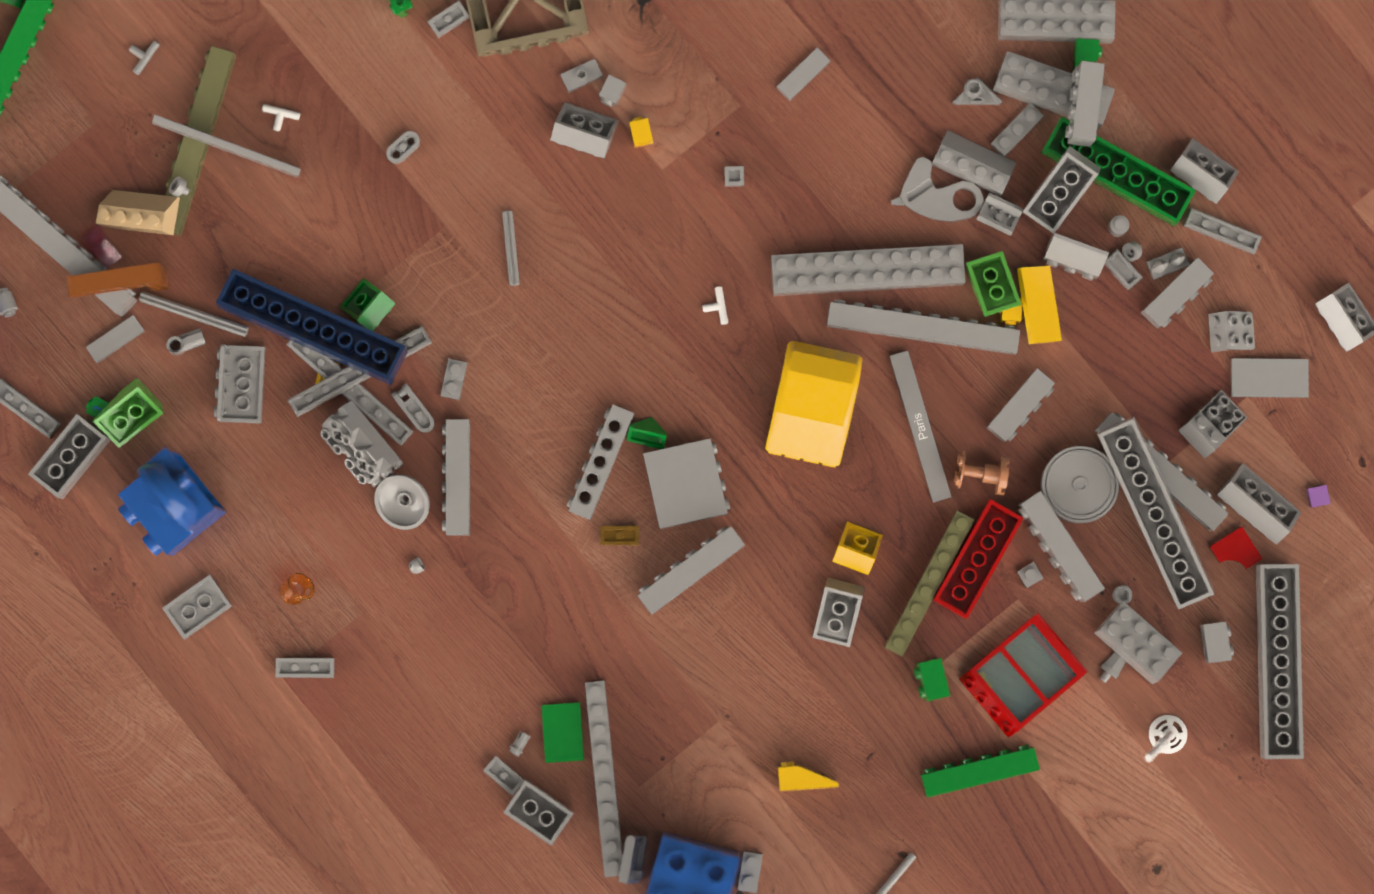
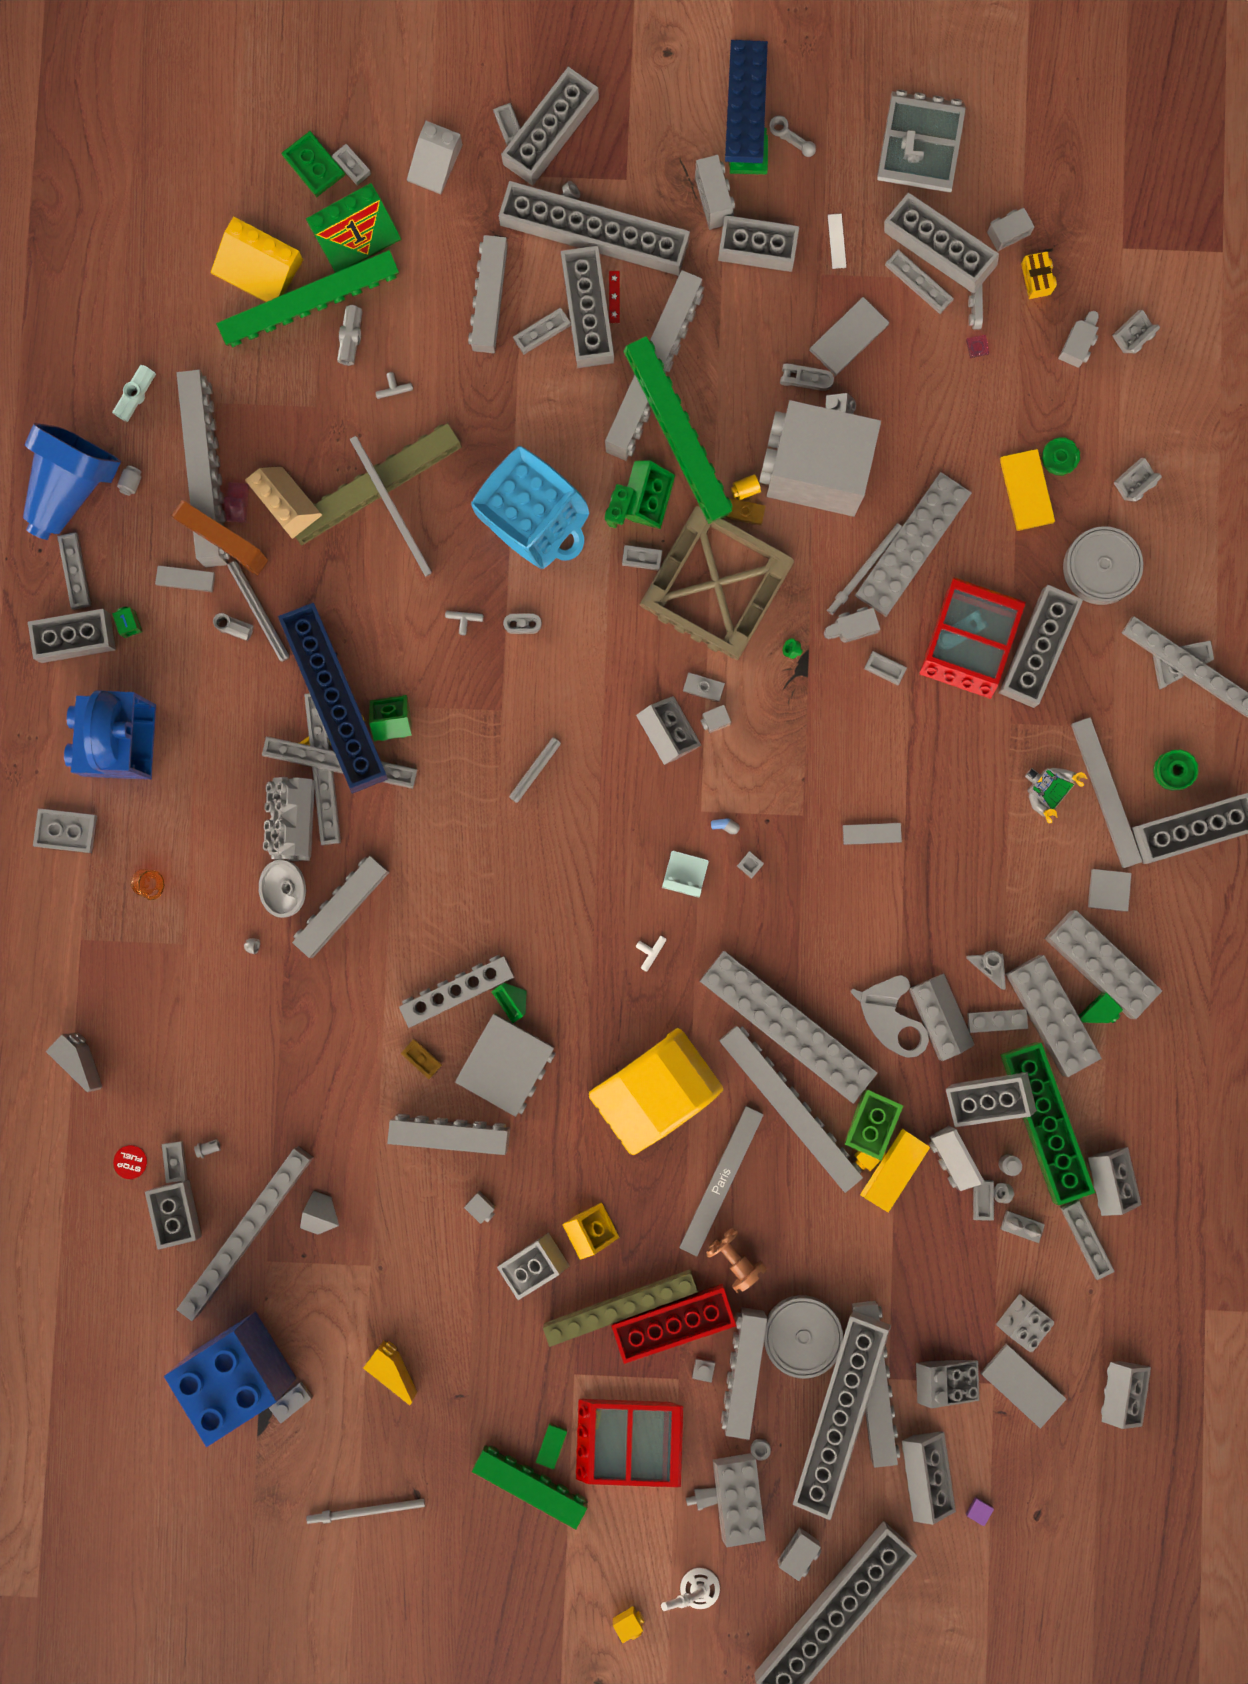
camera: 50 degrees right, 0 degrees up
bright green slope [93,378,163,448] -> none
light grey tile [169,176,190,197] -> none
light grey bracket [214,344,266,424] -> none
white piece [262,104,300,131] -> none
light grey plate [276,658,335,678] -> none
light grey plate [391,383,435,433] -> none
light grey plate [440,359,468,400] -> none
green tile [541,702,584,763] -> none
light grey container [618,836,648,883] -> none
yellow brick [629,117,653,147] -> none
green brick [913,658,950,701] -> none
light grey bracket [976,193,1023,236] -> none
light grey brick [987,368,1055,443] -> none
light grey brick [1065,61,1105,147] -> none
light grey brick [1141,258,1214,329] -> none
red tile [1209,526,1263,569] -> none
none -> light grey slope [46,1033,102,1092]
none -> red sticker [113,1145,147,1179]
none -> light grey slope [300,1191,339,1235]
none -> light grey piece [337,305,363,366]
none -> light grey piece [445,611,484,635]
none -> light grey brick [464,1191,496,1224]
none -> dark azure piece [471,446,589,569]
none -> green tile [536,1423,567,1469]
none -> yellow brick [613,1606,645,1643]
none -> light aqua bracket [662,851,709,898]
none -> arm [711,818,740,834]

